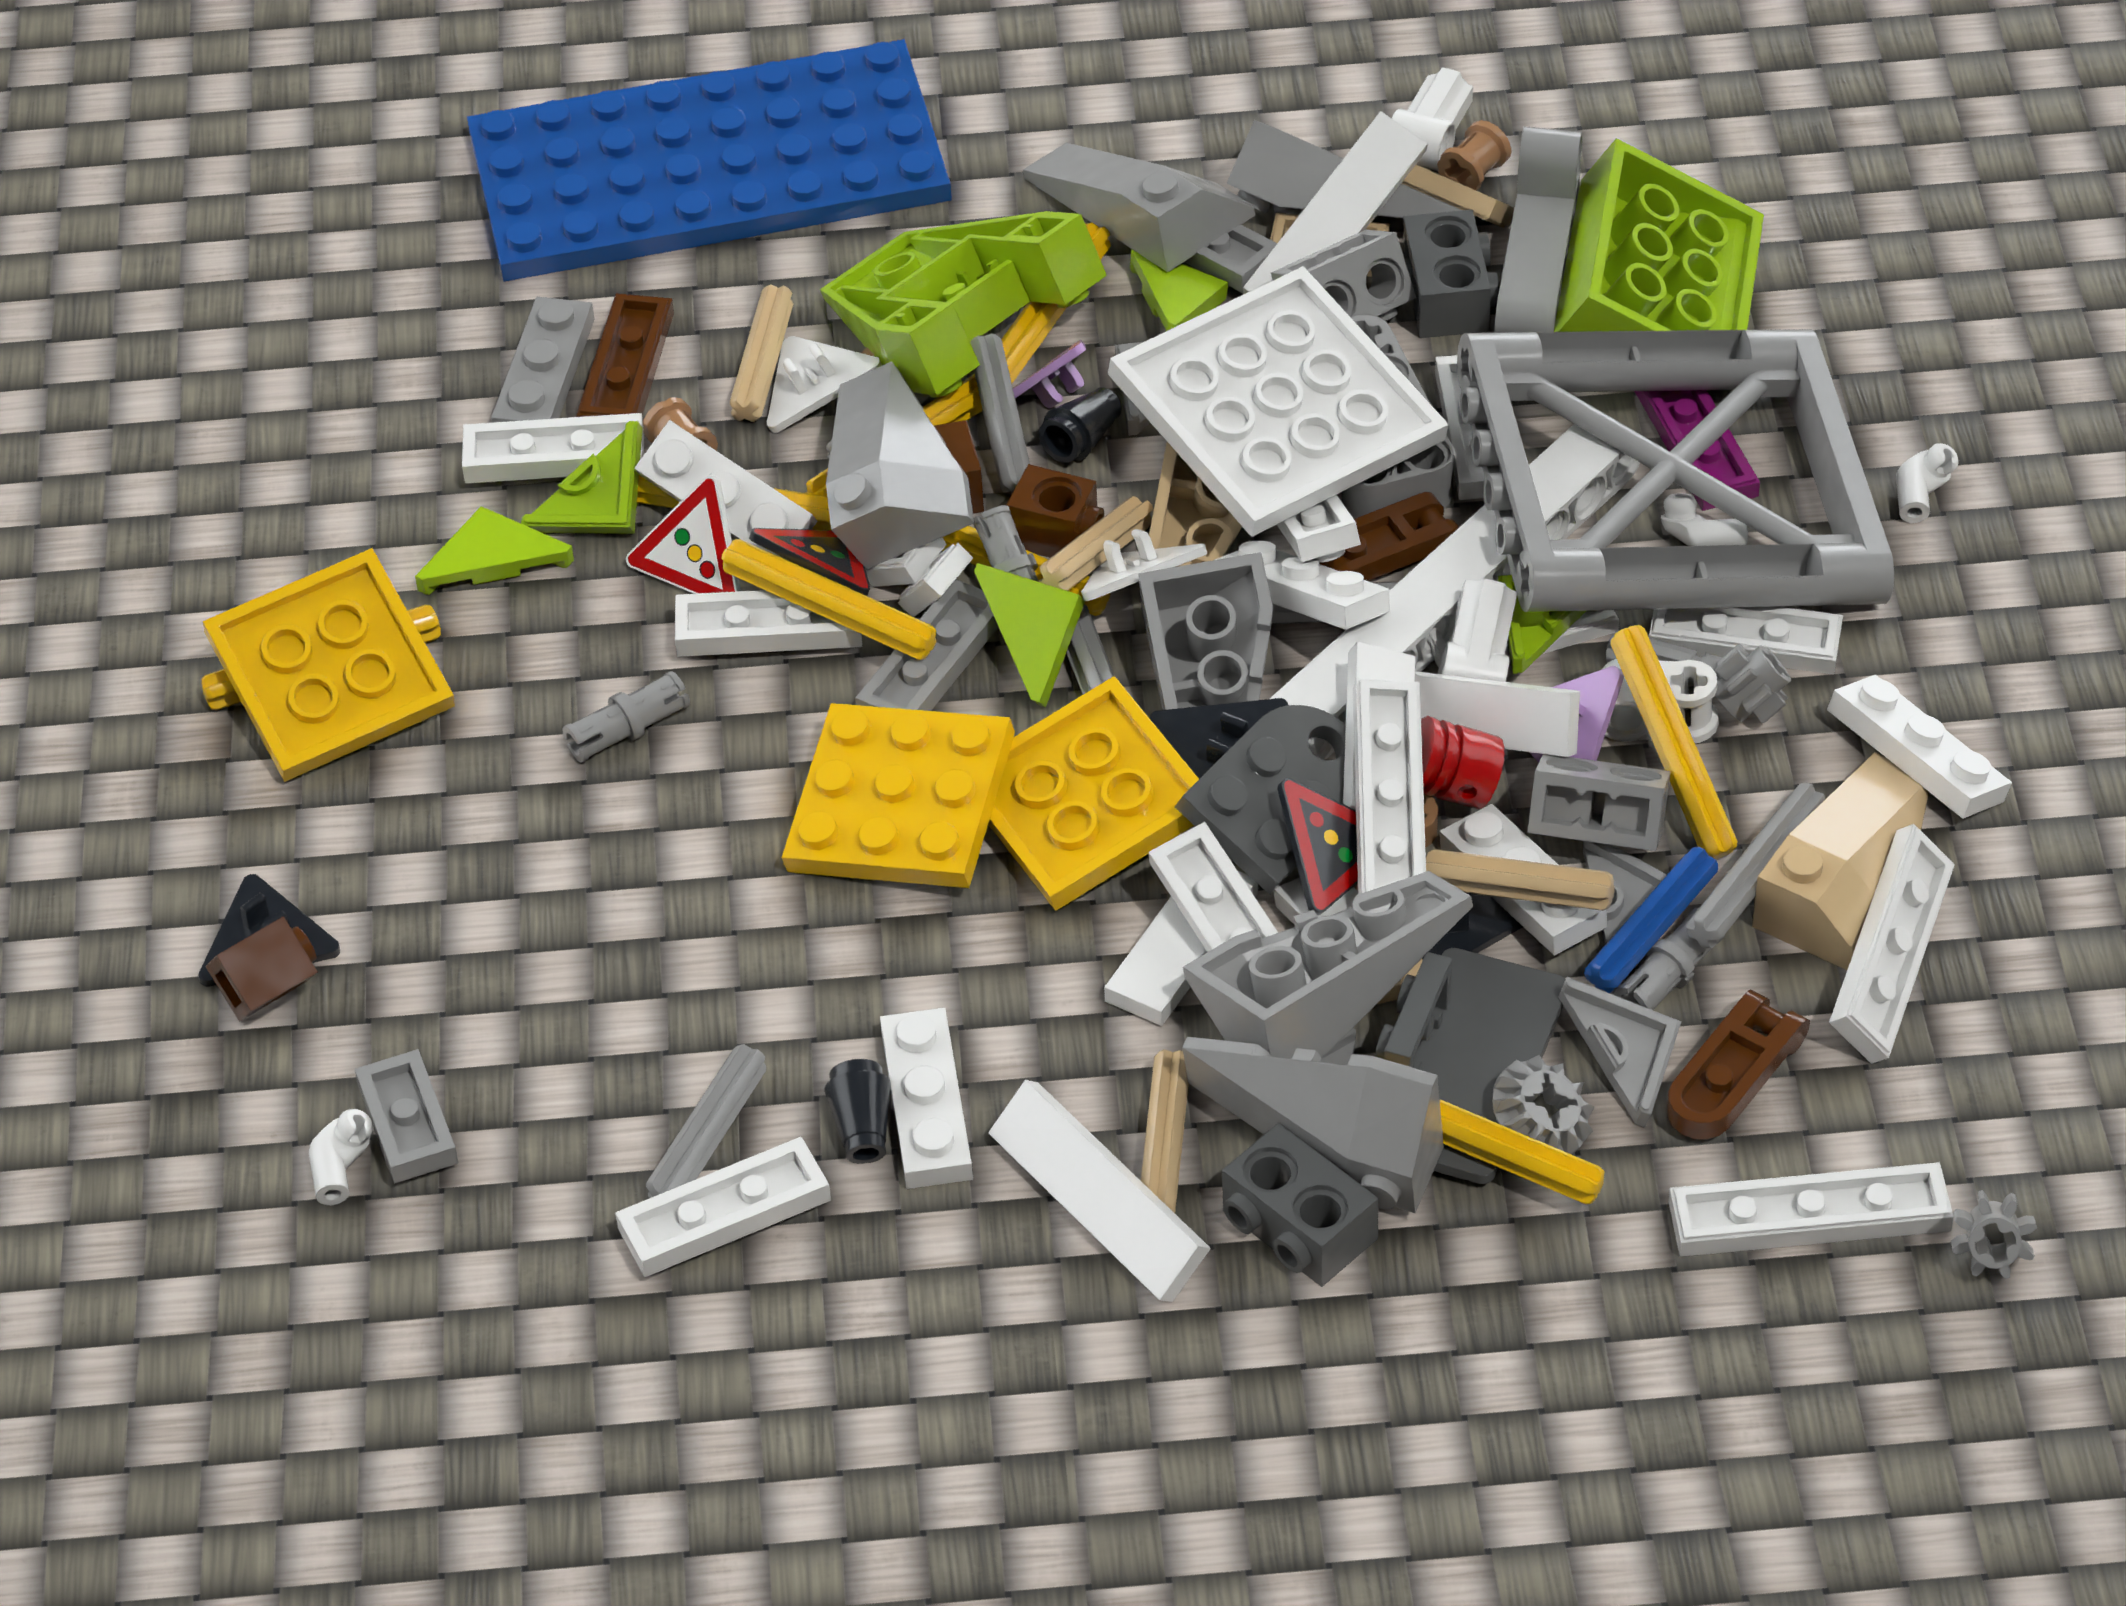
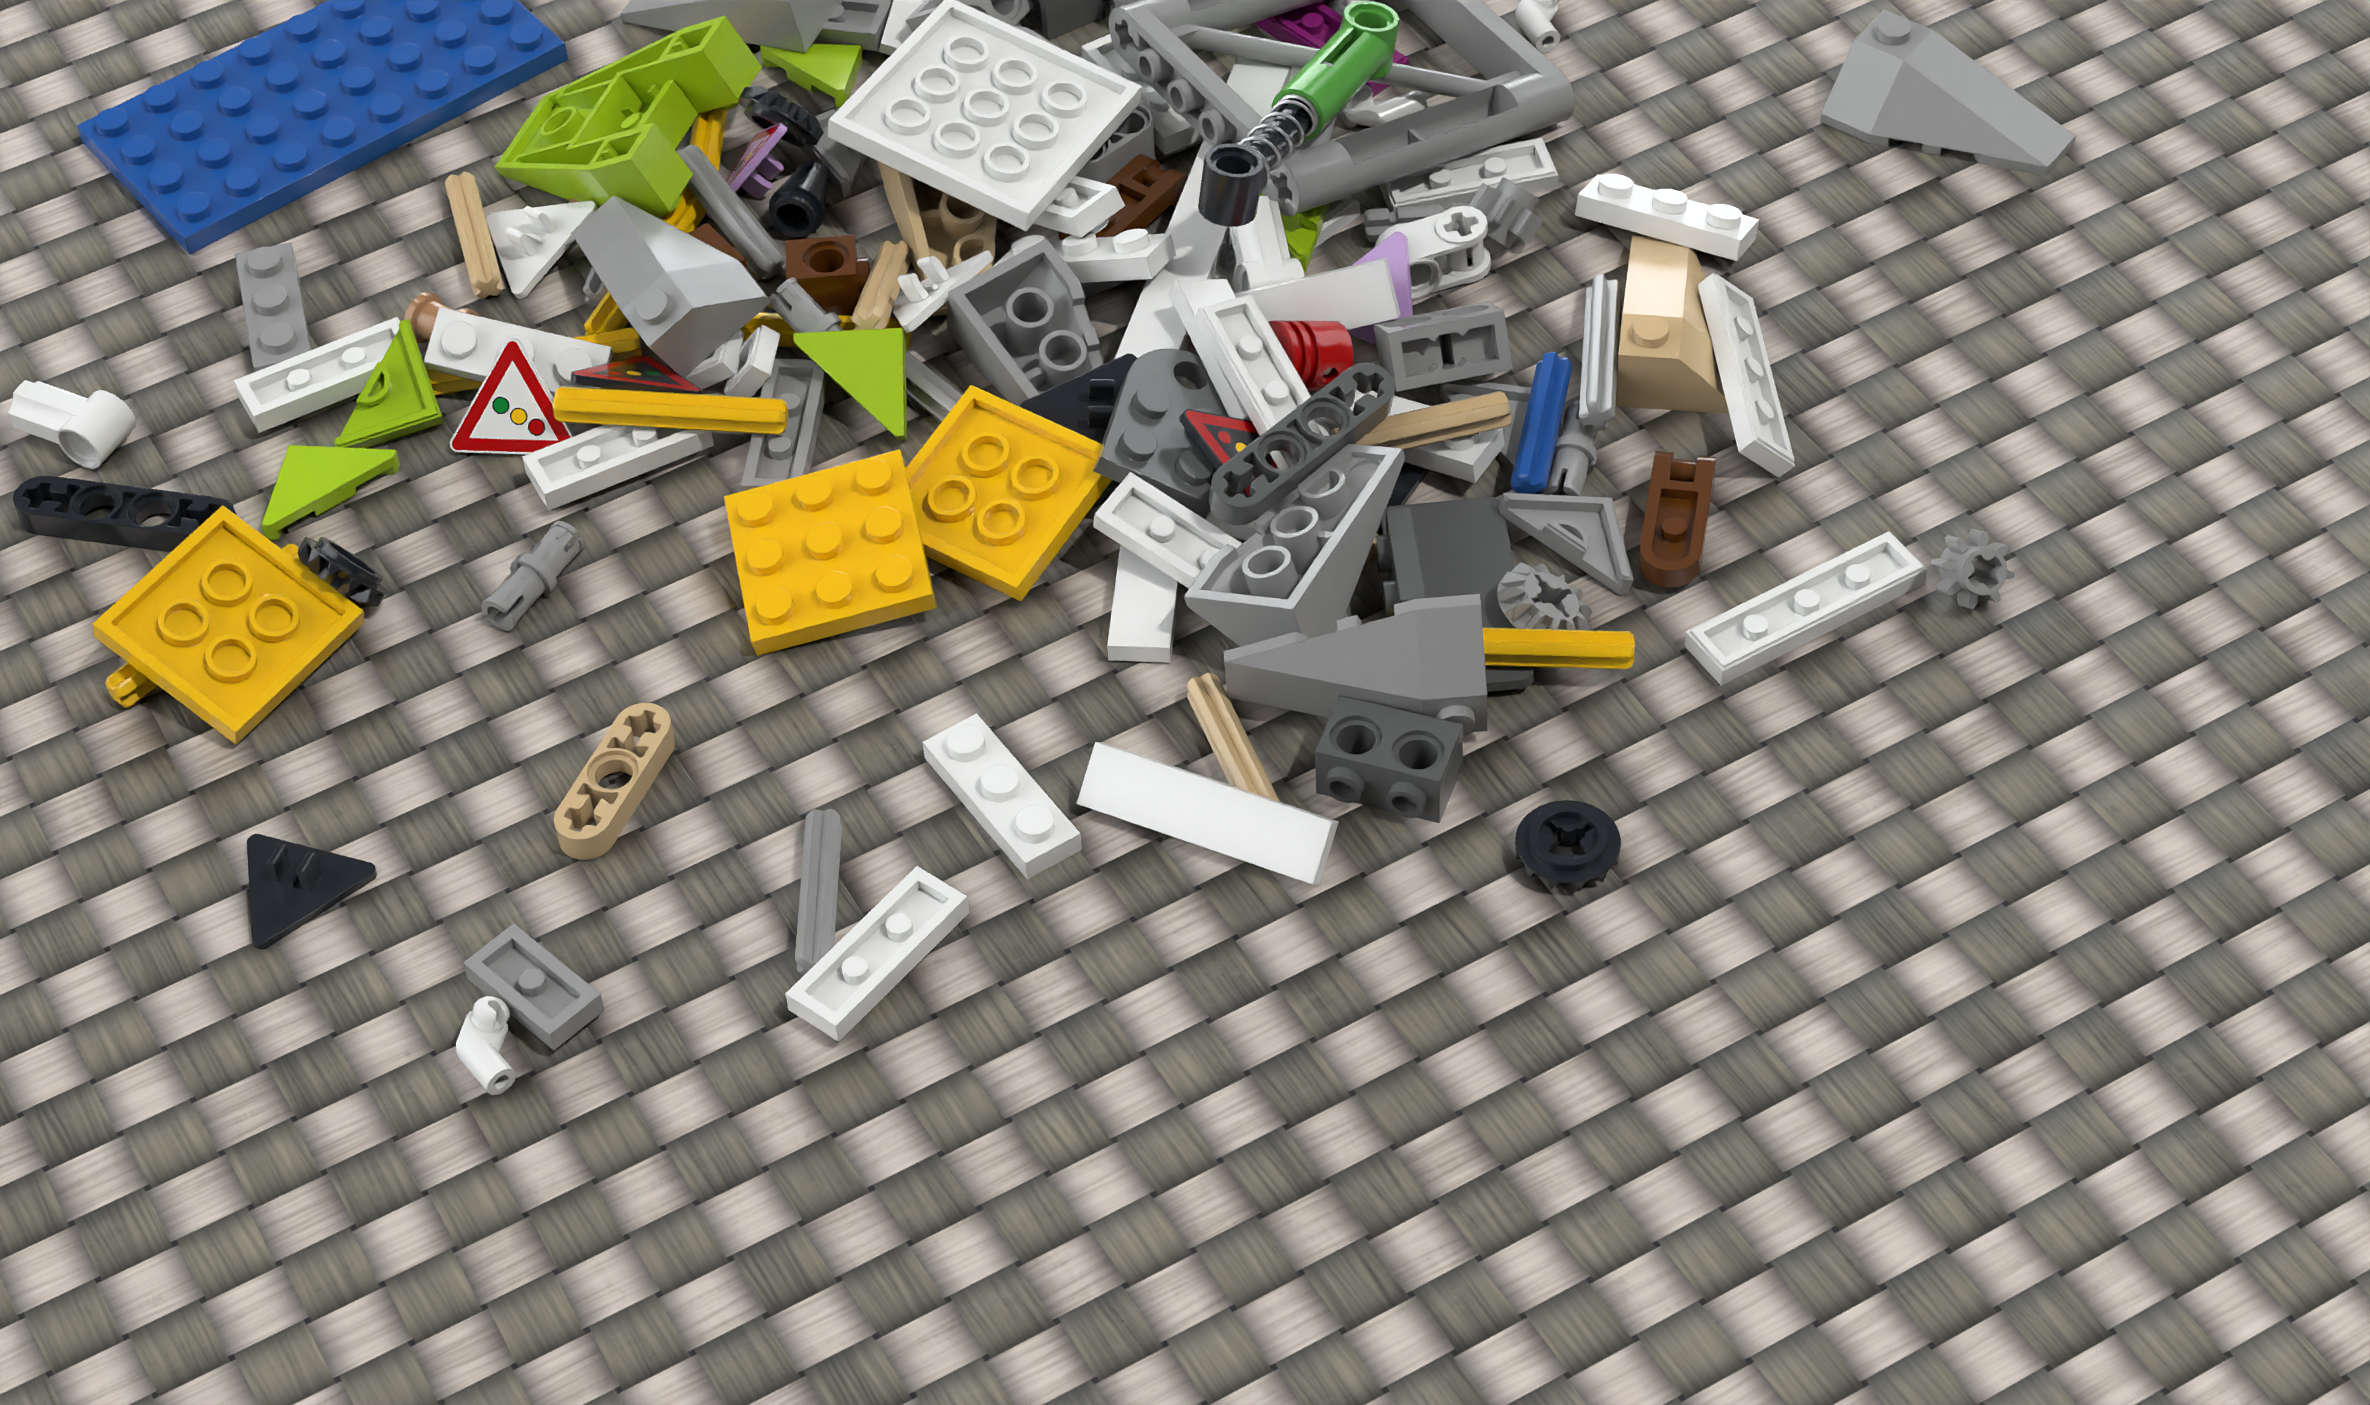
camera: 25 degrees left, 0 degrees up
reddish brown brick [205,916,318,1022] -> none
reddish brown tile [576,293,674,417] -> none
black cone [824,1059,891,1164] -> none
yellow axle [1610,625,1738,860] -> none
none -> white piece [8,380,136,469]
none -> black beam [12,476,236,552]
none -> black gear [297,537,388,606]
none -> tan beam [554,703,675,860]
none -> black gear [738,86,824,147]
none -> piece [1198,1,1399,227]
none -> dark grey beam [1209,363,1396,525]
none -> black gear [1515,800,1621,891]

